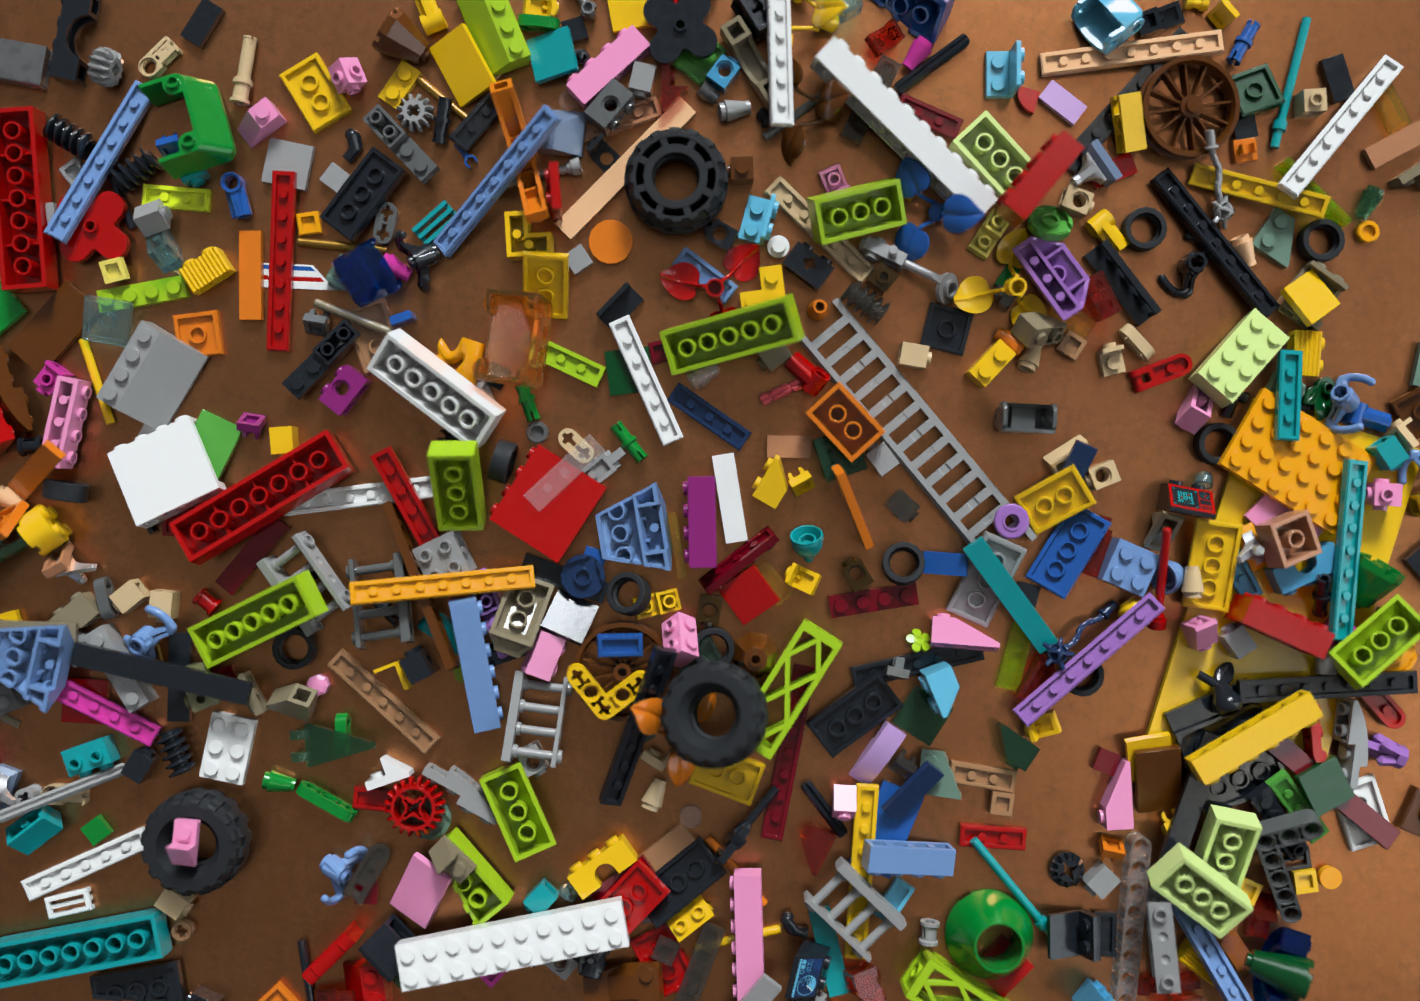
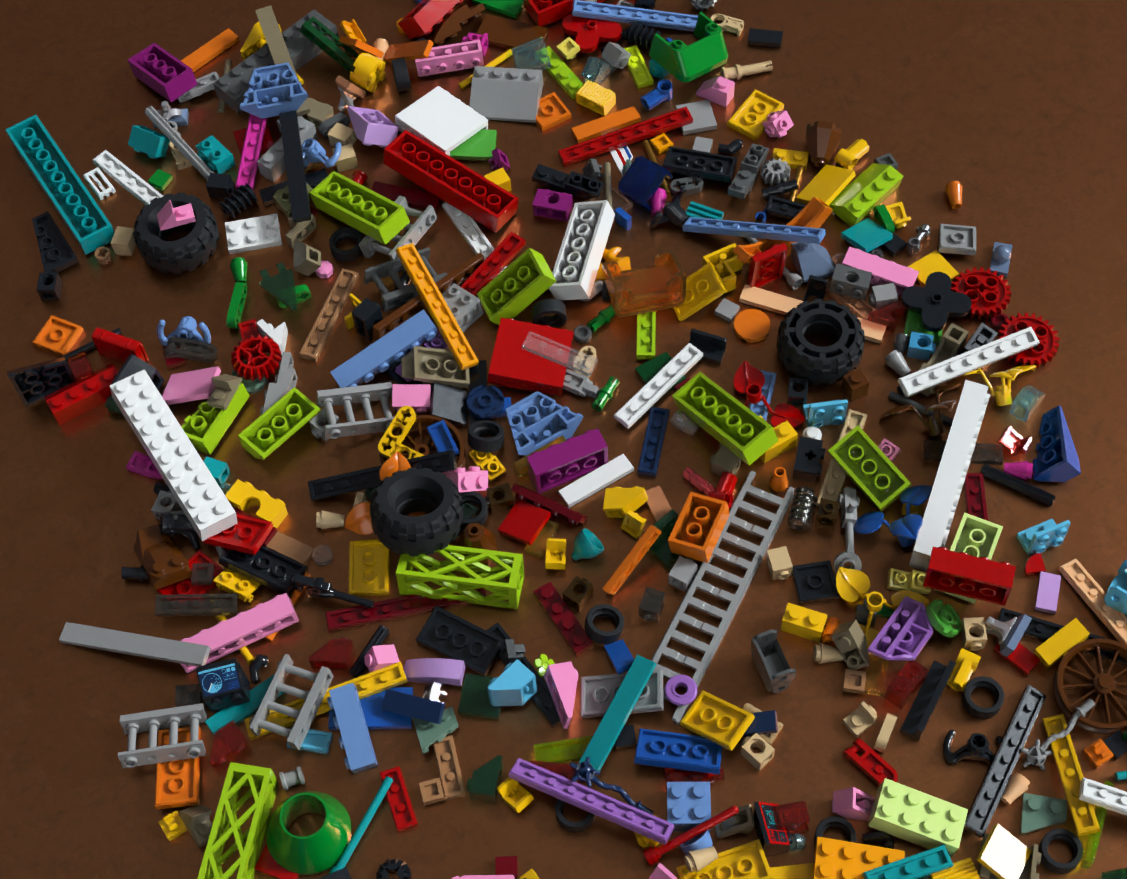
camera: 70 degrees right, 30 degrees down
none -> lavender slope [347,106,399,148]
none -> clear red slope [772,801,810,833]

